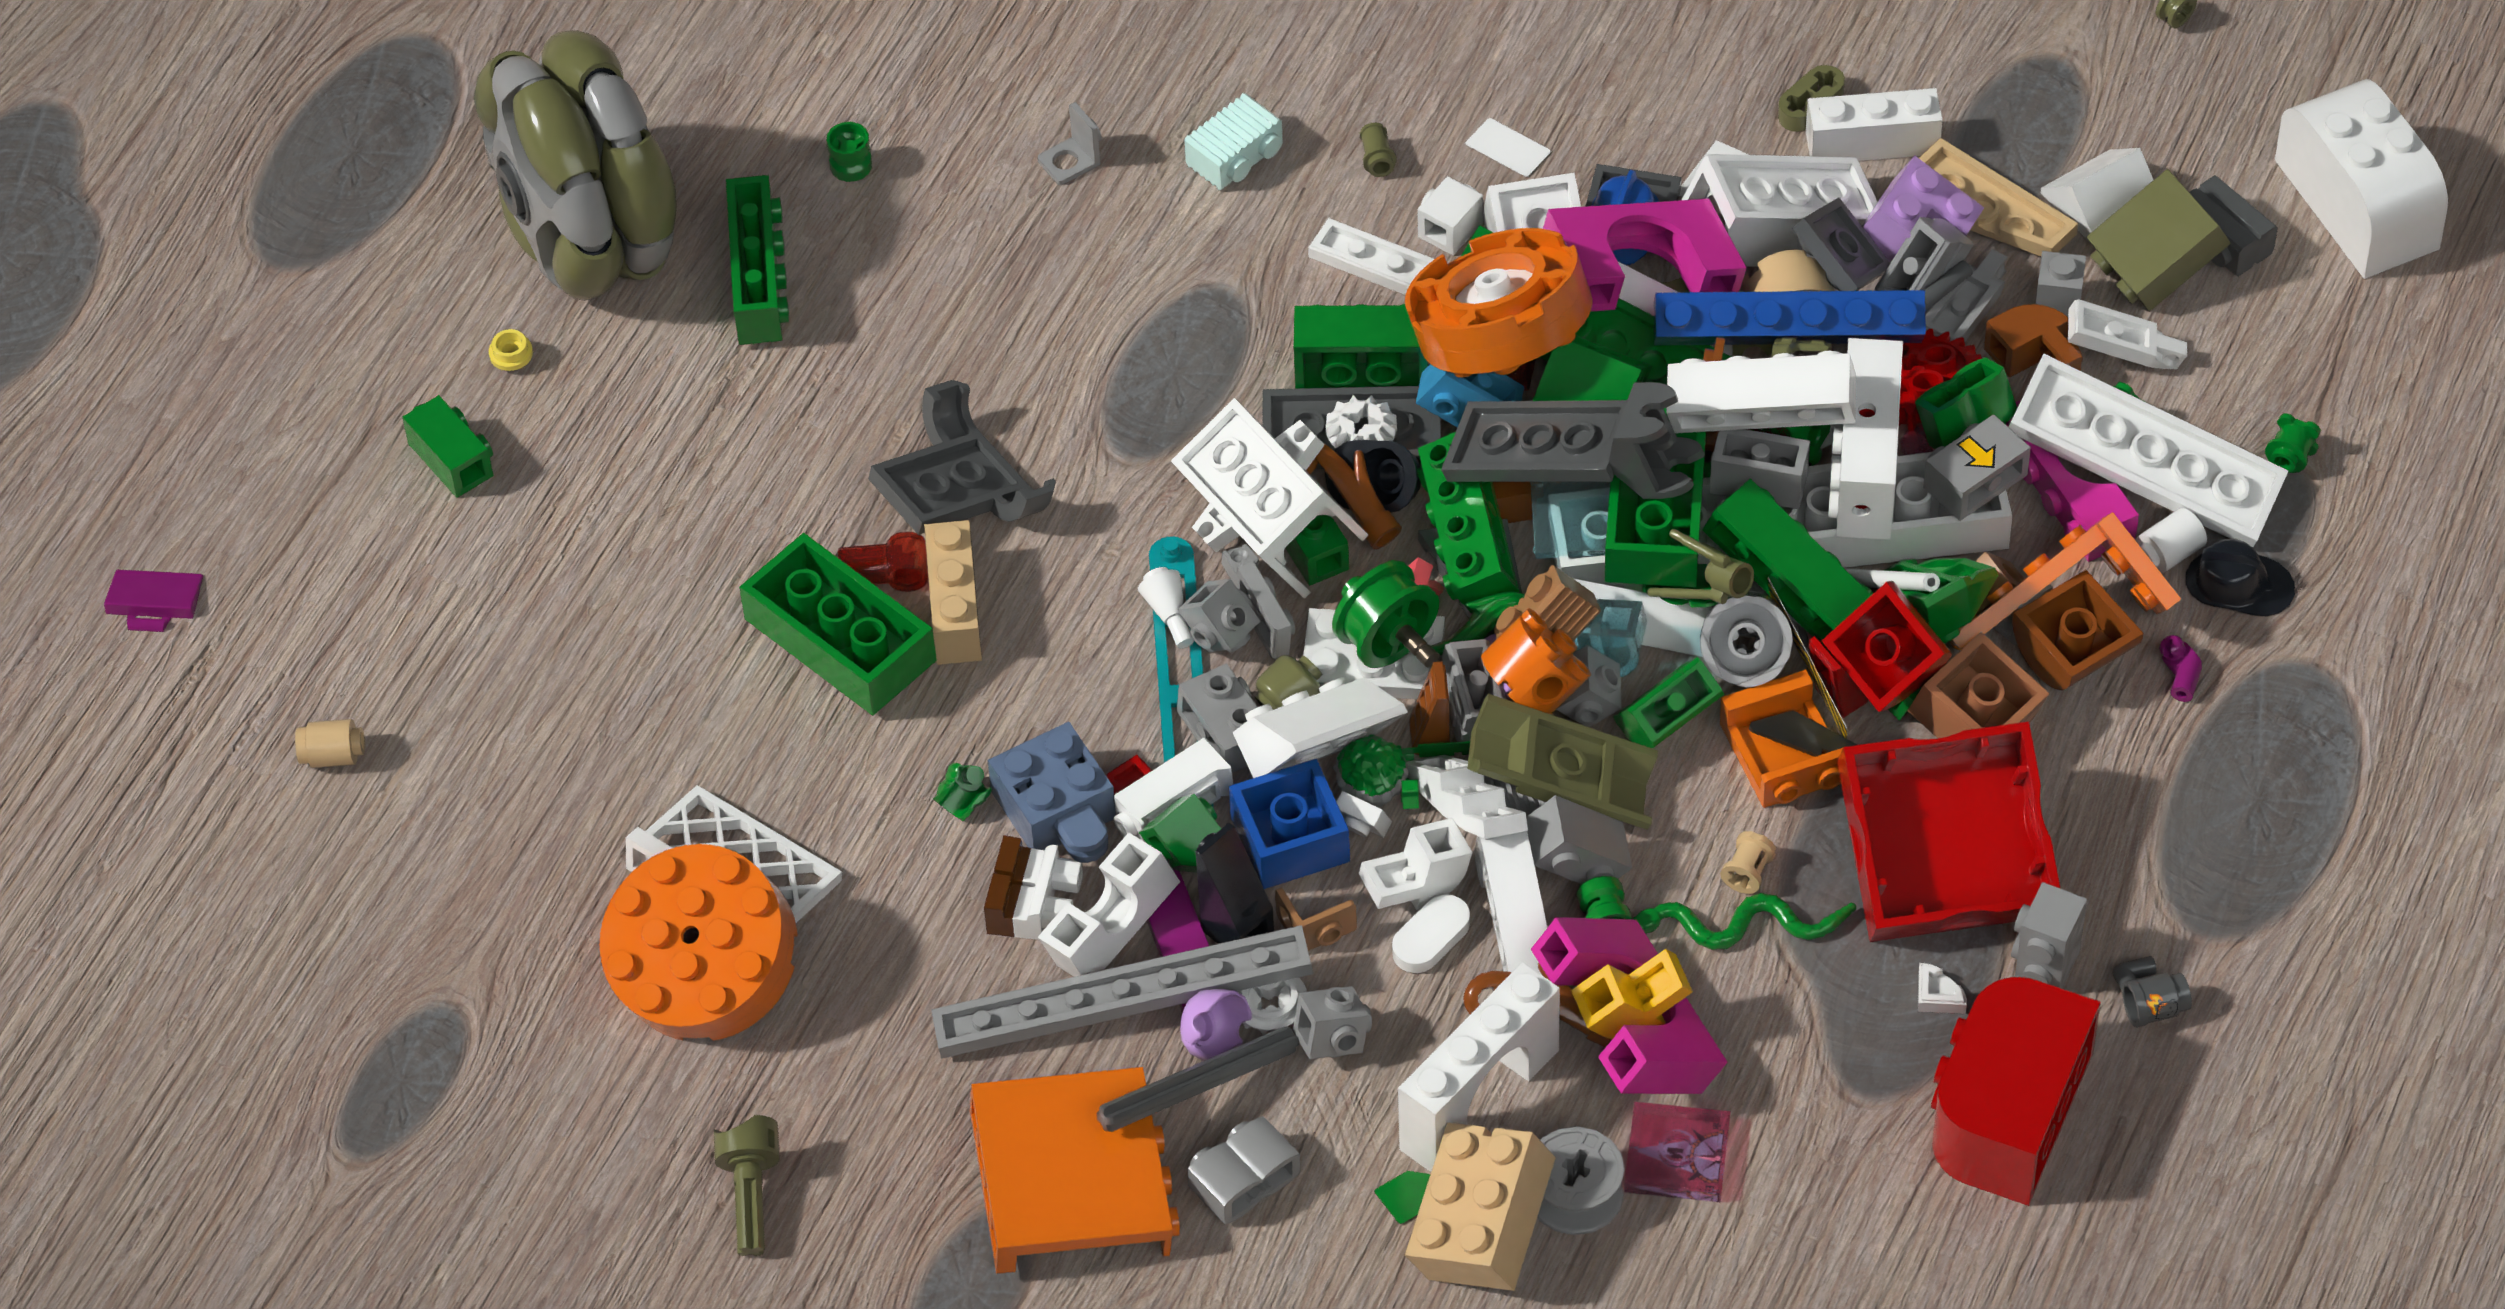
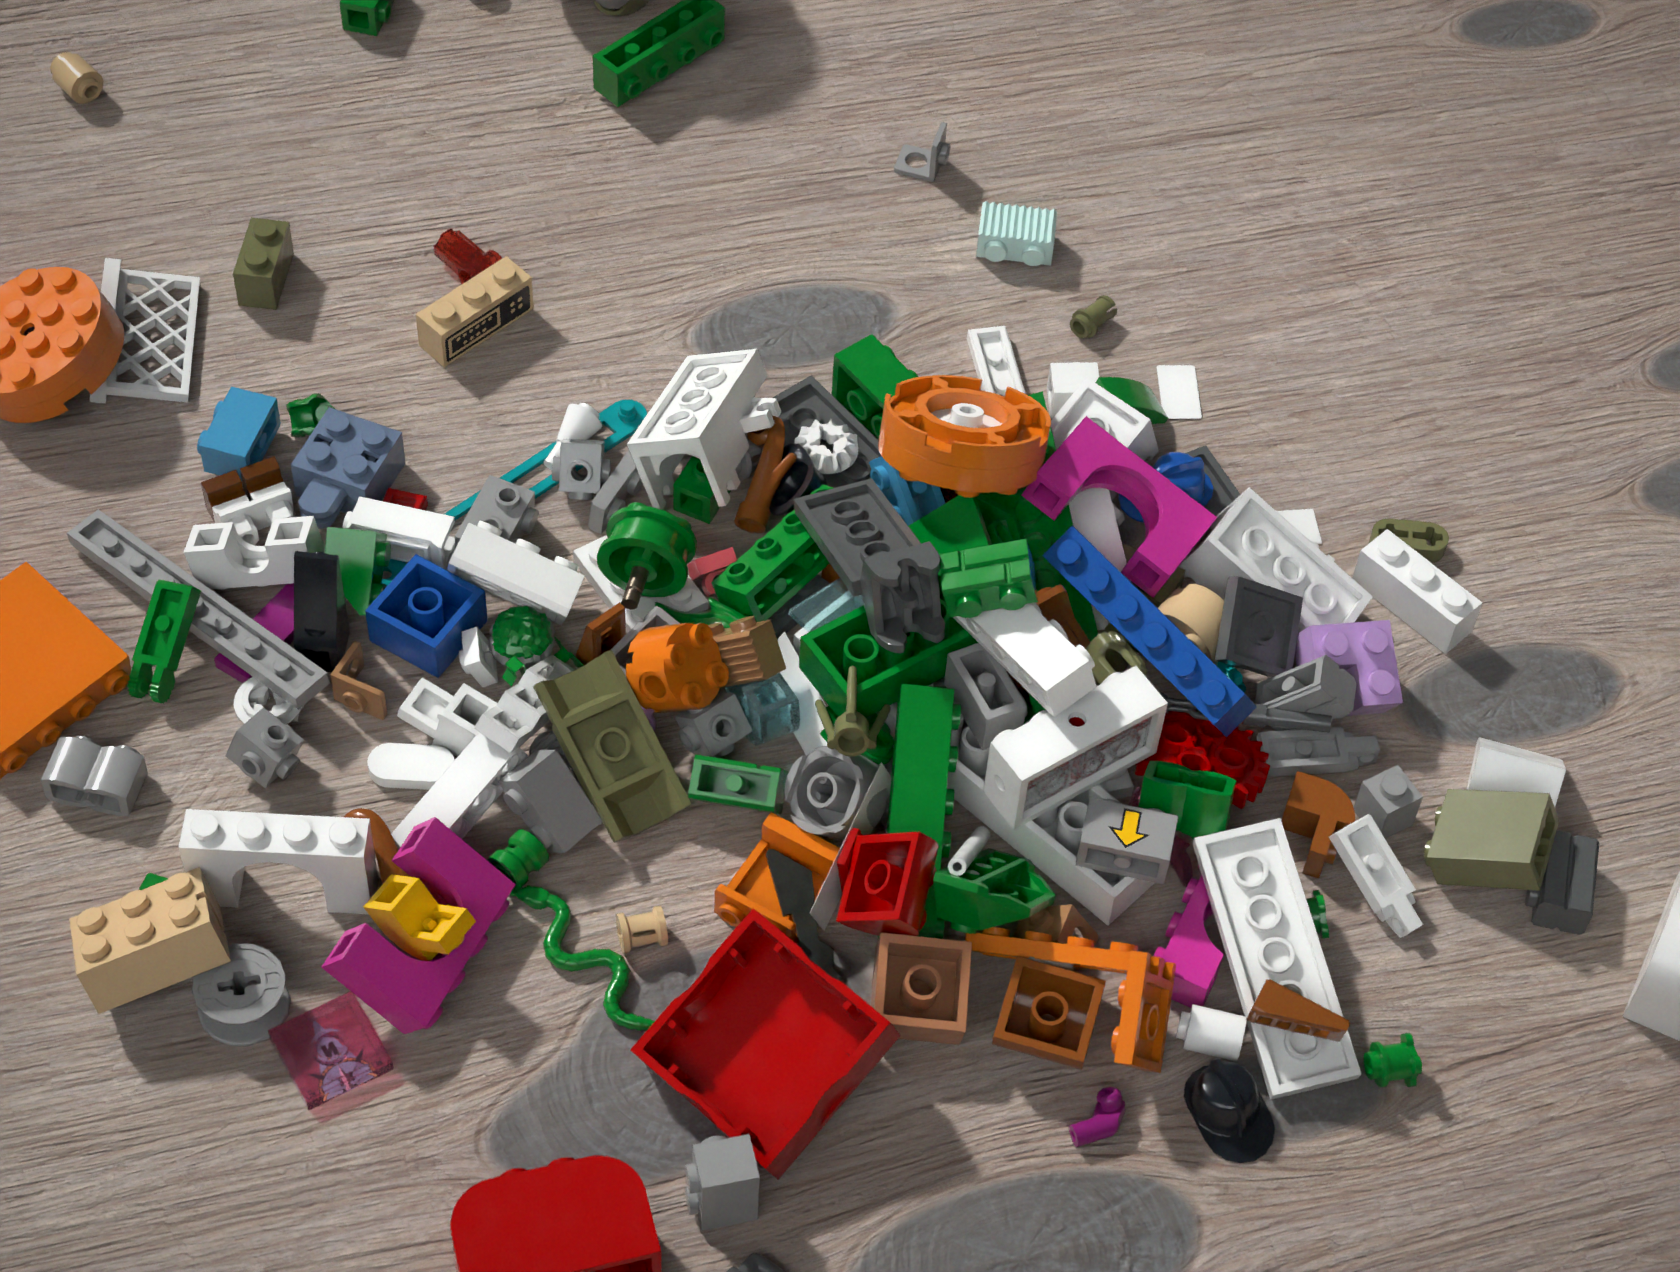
camera: 45 degrees right, 0 degrees up
green brick [739,532,937,716] -> none
green wheel [826,122,872,182] -> none
dark grey piece [868,380,1056,535] -> none
dark grey axle [1096,1027,1299,1132] -> none
lavender hair [1180,989,1252,1061] -> none
olive head [1255,655,1323,710] -> none
white tile [1918,963,1967,1014] -> none
tan wing [1919,138,2078,256] -> none
none -> green hinge [127,579,202,704]
none -> dark azure brick [197,386,281,481]
none -> olive brick [233,217,294,310]
none -> green brick [939,539,1038,618]
none -> green slope [1095,377,1168,424]
none -> dark orange slope [1246,979,1351,1042]

